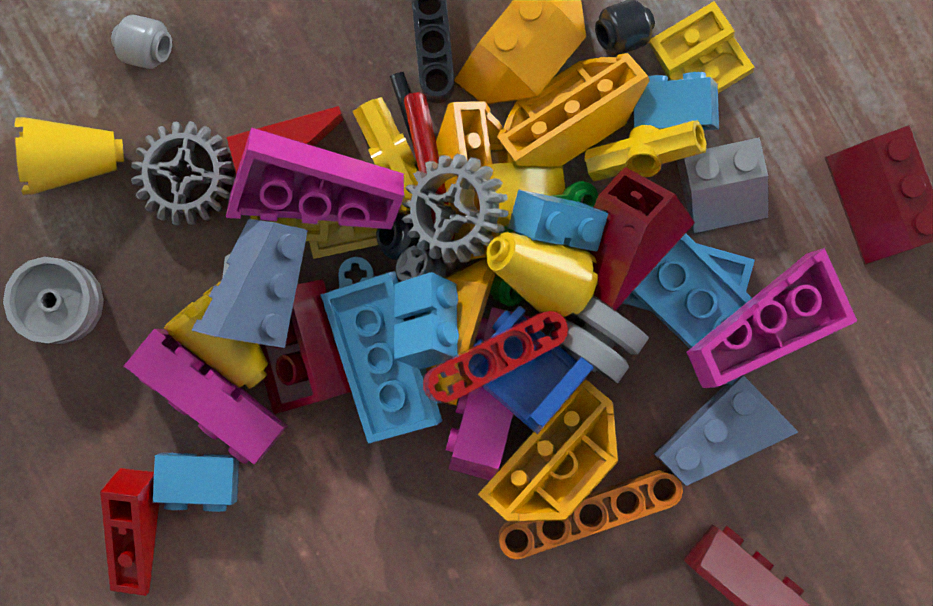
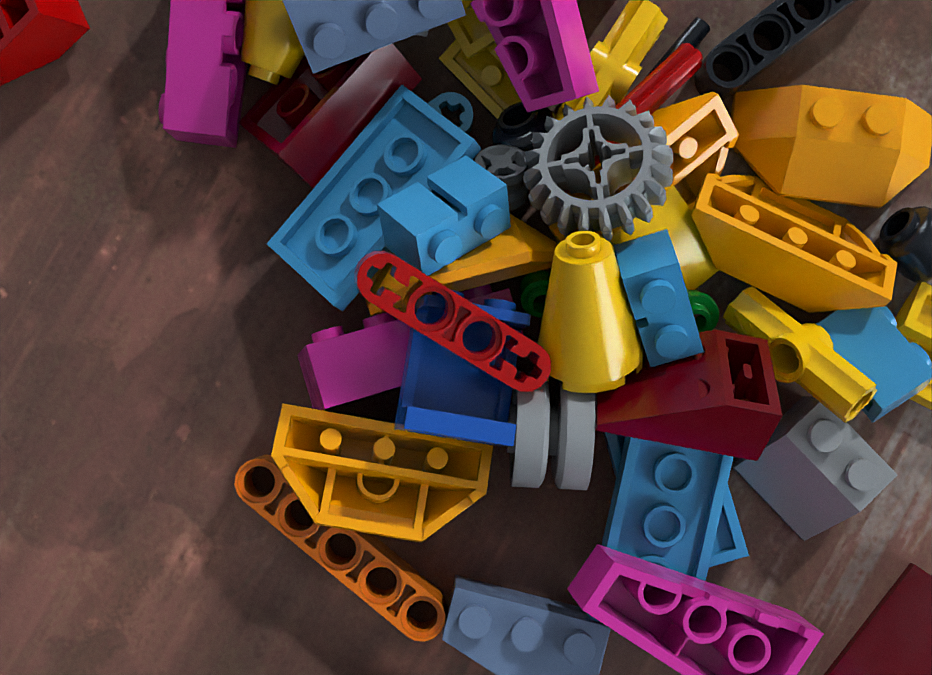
camera: 50 degrees right, 0 degrees up
dark azure piece [153,452,239,512] -> none

